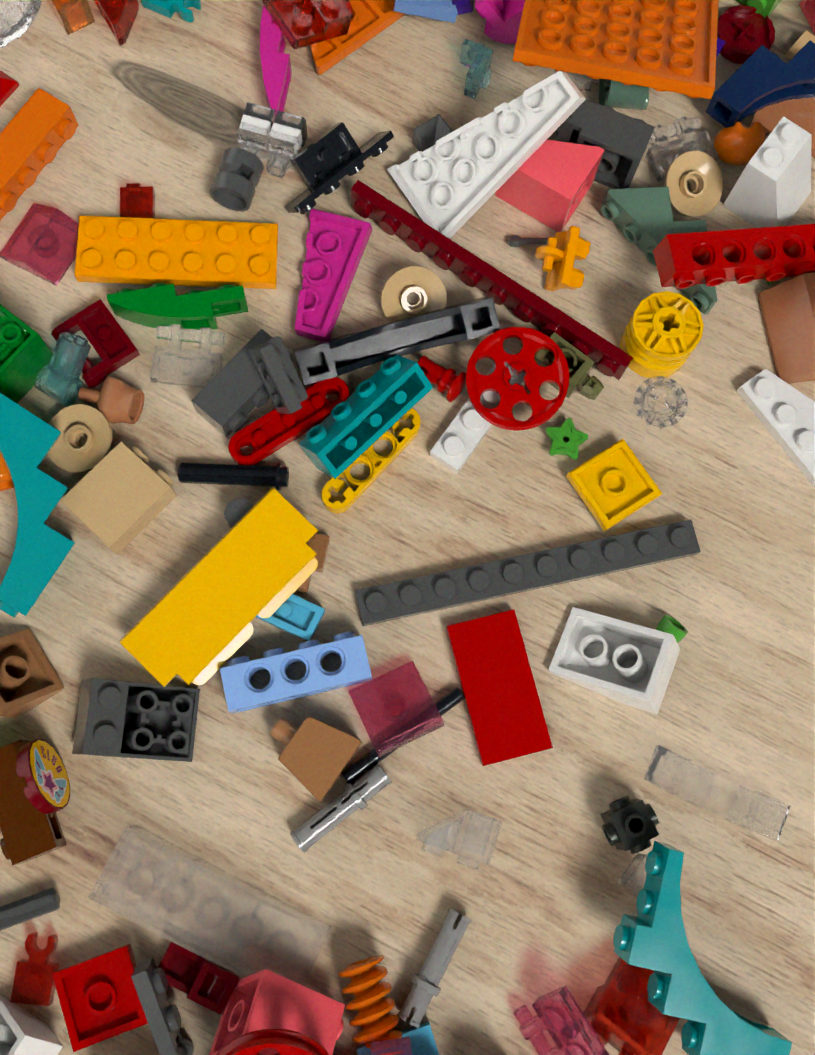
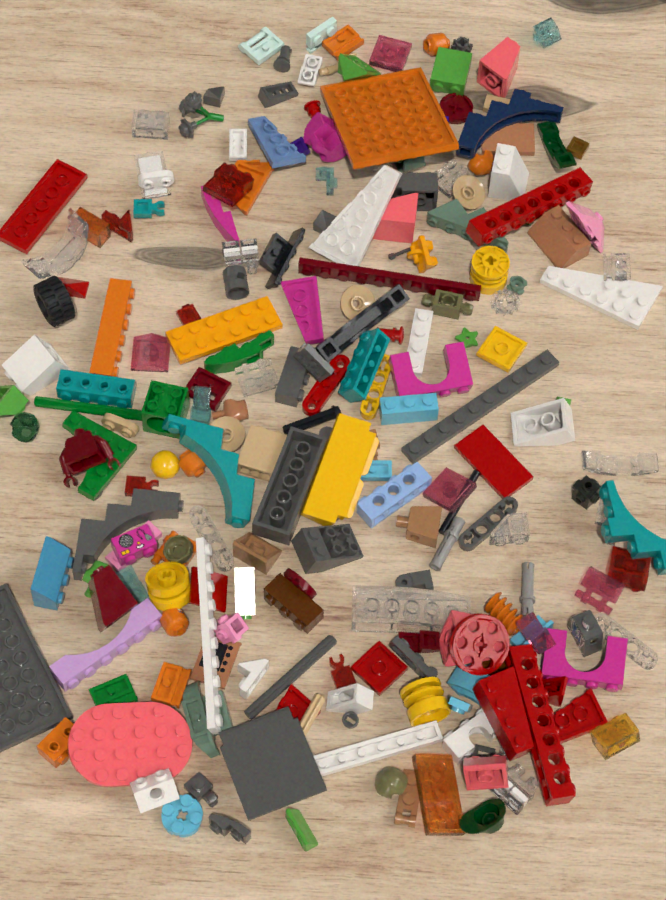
camera: 20 degrees left, 15 degrees down
red wedge [466,327,569,431] -> none
none -> dark grey brick [252,426,327,546]
none -> medium azure brick [379,393,439,425]
none -> dark pink arch [388,341,473,397]
none -> dark grey leg [396,569,434,597]
none -> dark grey beam [459,496,518,552]
none -> sand green plate [507,276,527,295]

